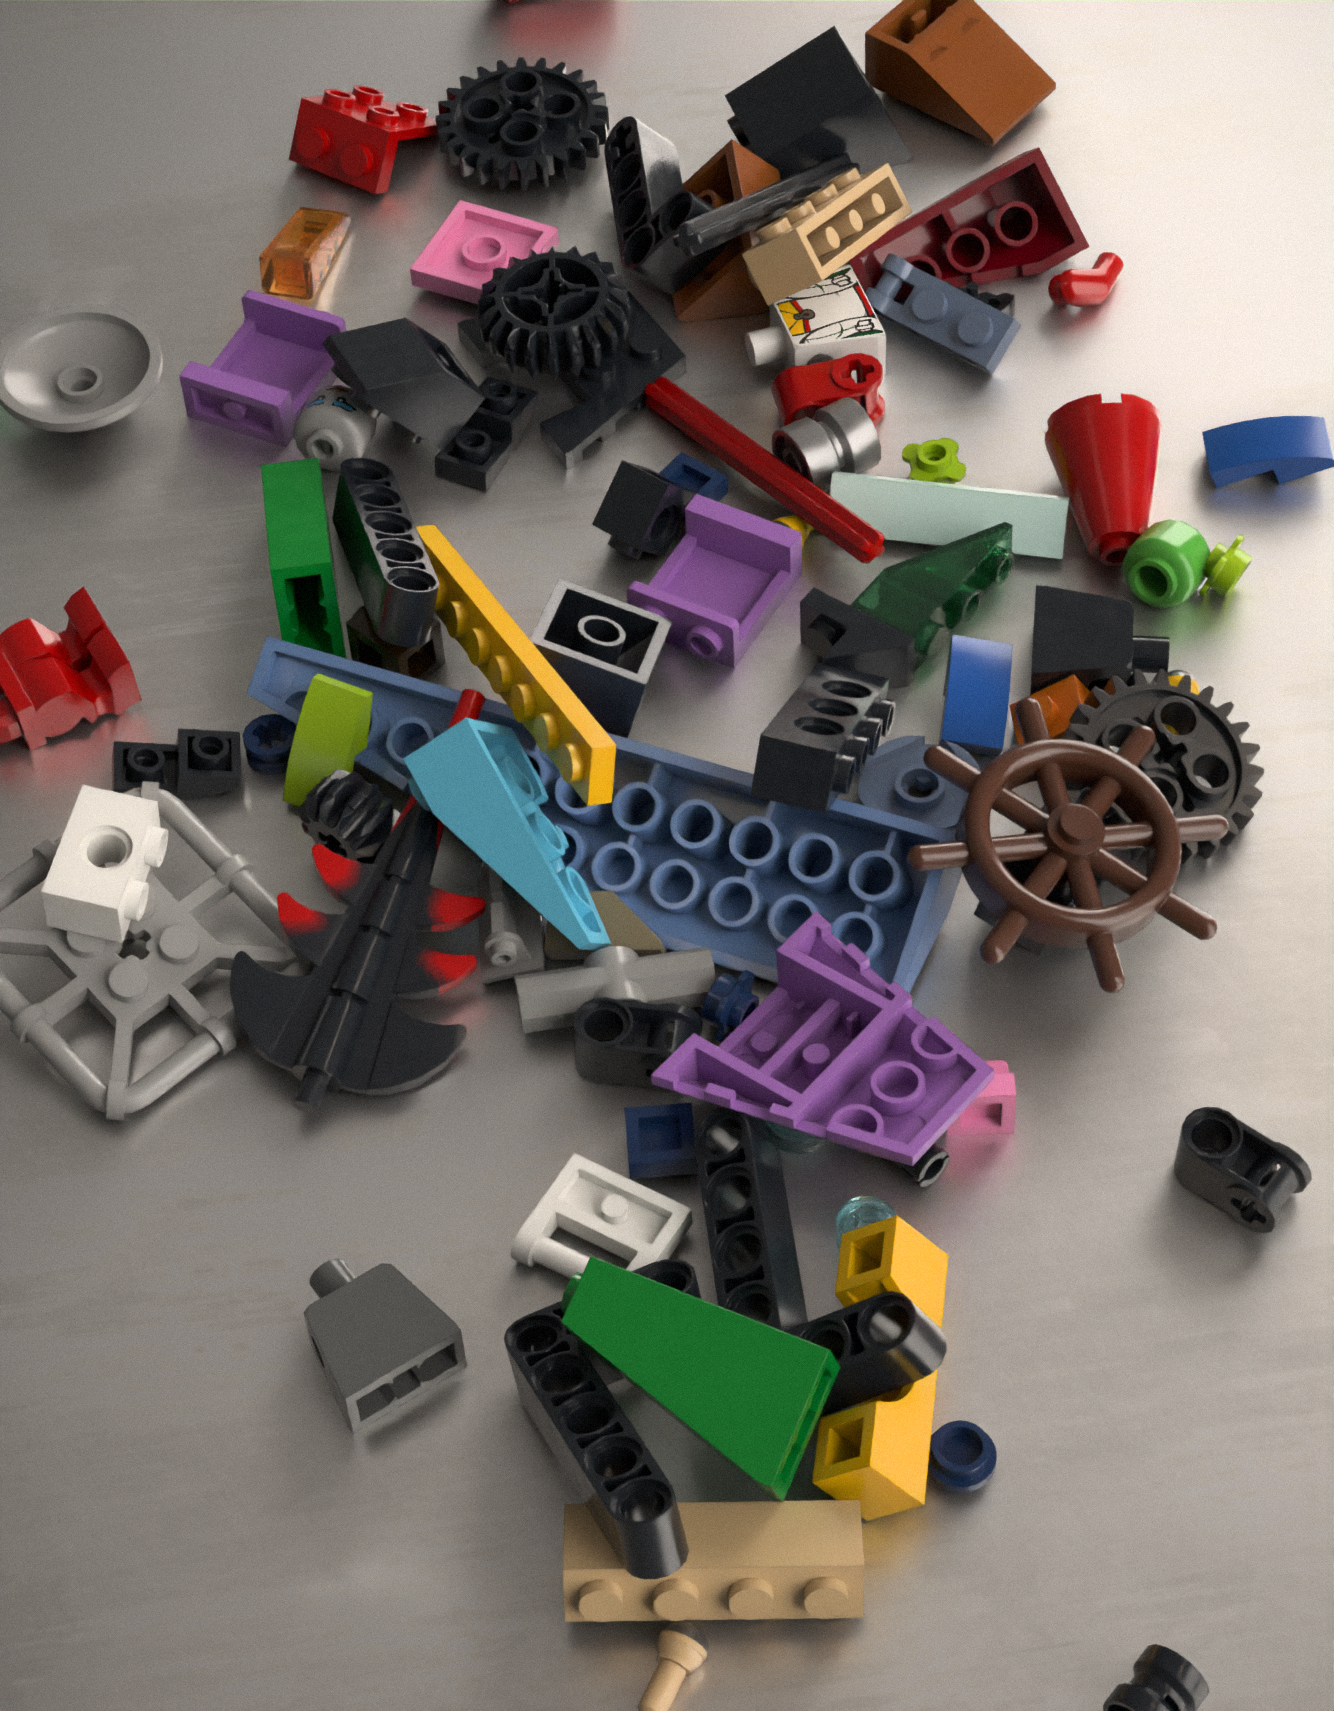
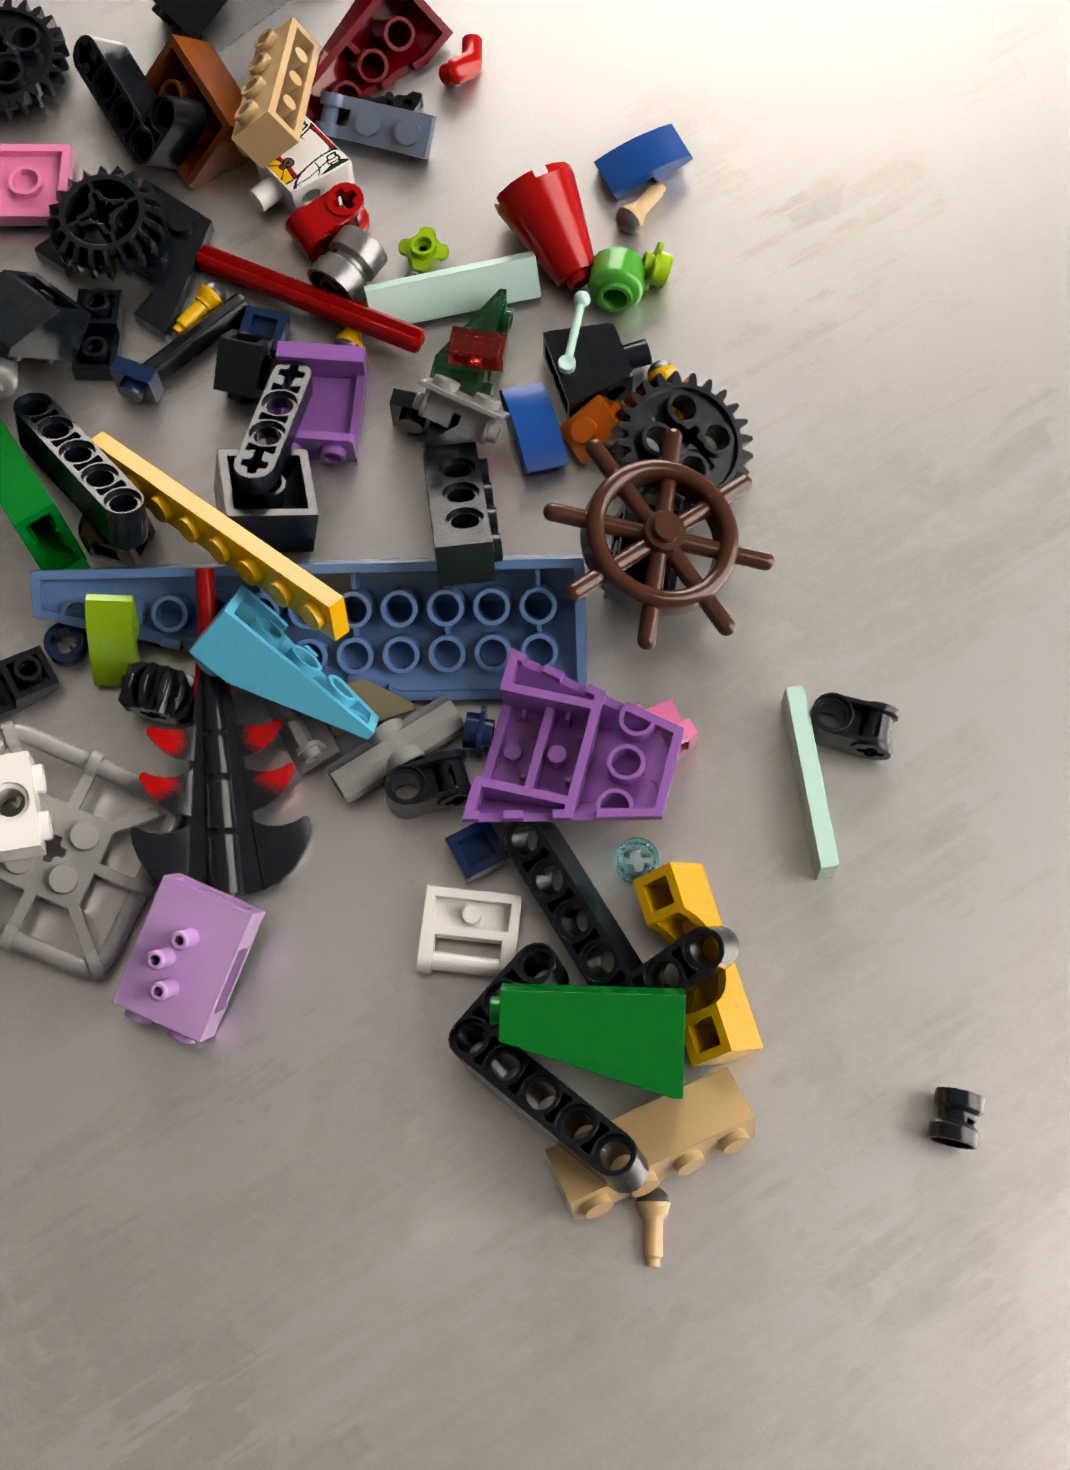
camera: 25 degrees left, 20 degrees up
dark grey torso [303,1258,467,1434] -> none
black axle [673,153,860,257] -> none
sand blue plate [857,736,981,832] -> none
dark blue plate [927,1420,997,1492] -> none
none -> dark blue plate [109,355,165,405]
none -> lavender piece [112,873,266,1045]
none -> black axle [142,293,250,382]
none -> yellow piece [172,281,226,336]
none -> black beam [234,360,313,495]
none -> light grey hinge [412,374,510,445]
none -> clear red piece [447,326,508,373]
none -> light aqua hinge [558,291,591,374]
none -> tan piece [616,181,666,233]
none -> light aqua tile [781,685,840,880]

